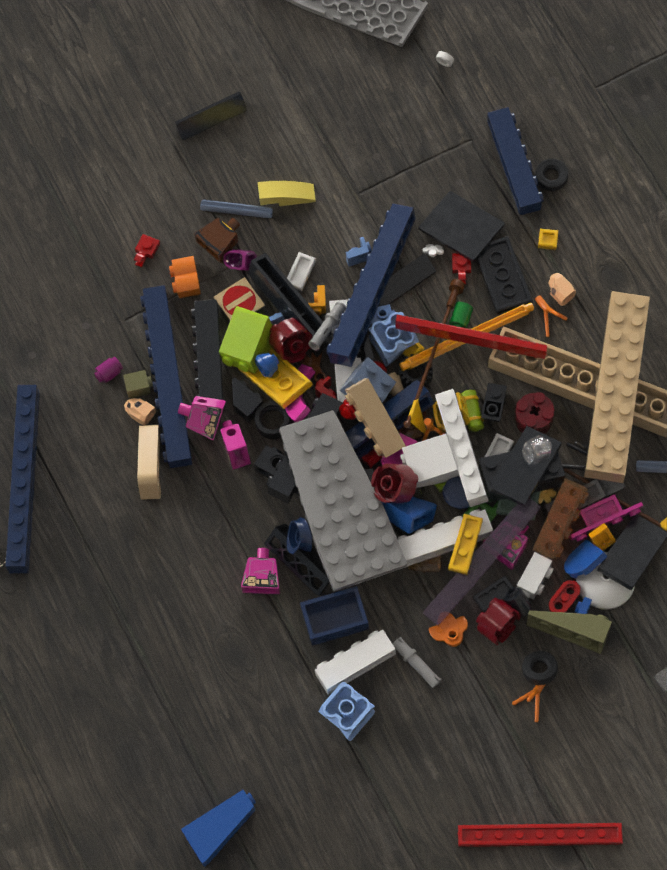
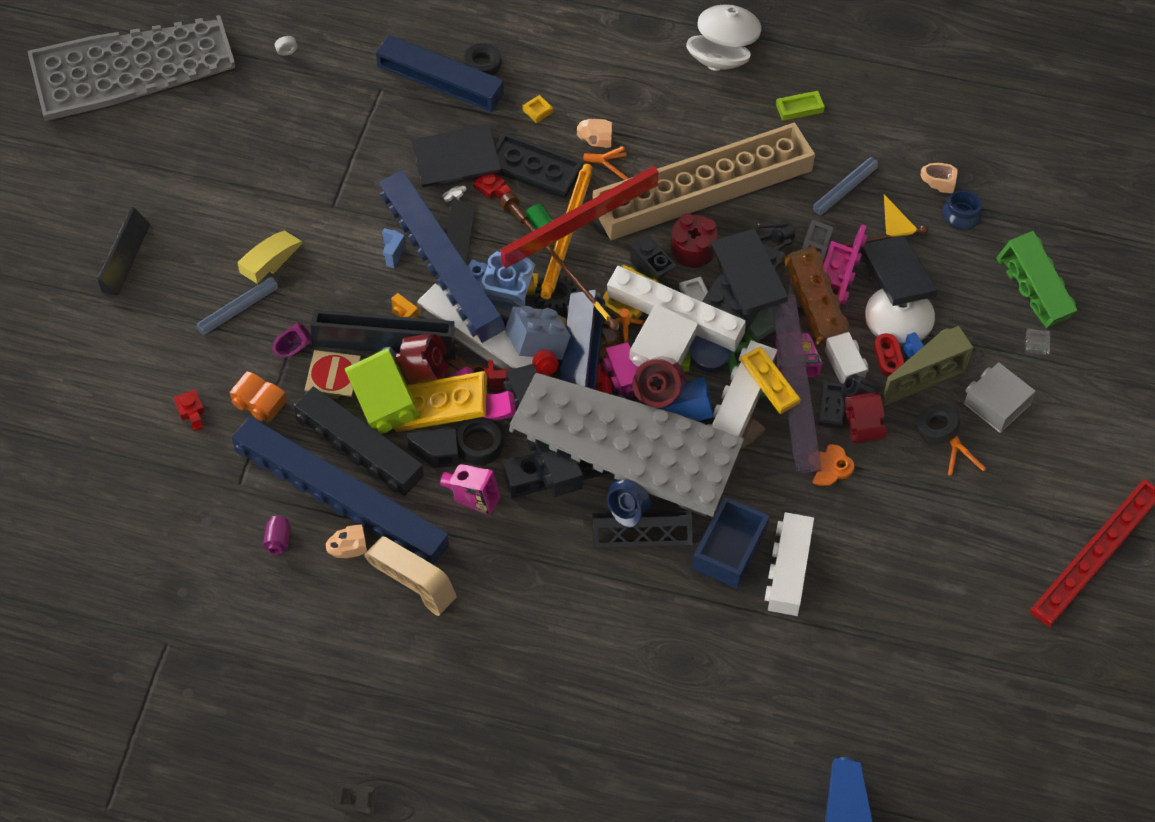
camera: 55 degrees left, 10 degrees down
dark blue brick [6,385,40,573] -> none
olive brick [123,370,153,399] -> none
dark pink torso [178,396,226,440] -> none
reddish brown torso [194,218,240,263] -> none
dark pink torso [241,548,280,594] -> none
blue cone [255,353,279,378] -> none
white tile [287,252,316,292] -> none
light grey pin [308,302,346,350] -> none
light blue piece [318,682,375,741] -> none
tan brick [345,378,406,458] -> none
light grey pin [393,637,442,688] -> none
clear head [522,435,552,464] -> none
blue tile [564,539,607,578] -> none
tan brick [584,291,650,483] -> none
light orange bracket [588,523,616,551] -> none
none -> light grey piece [964,362,1036,433]

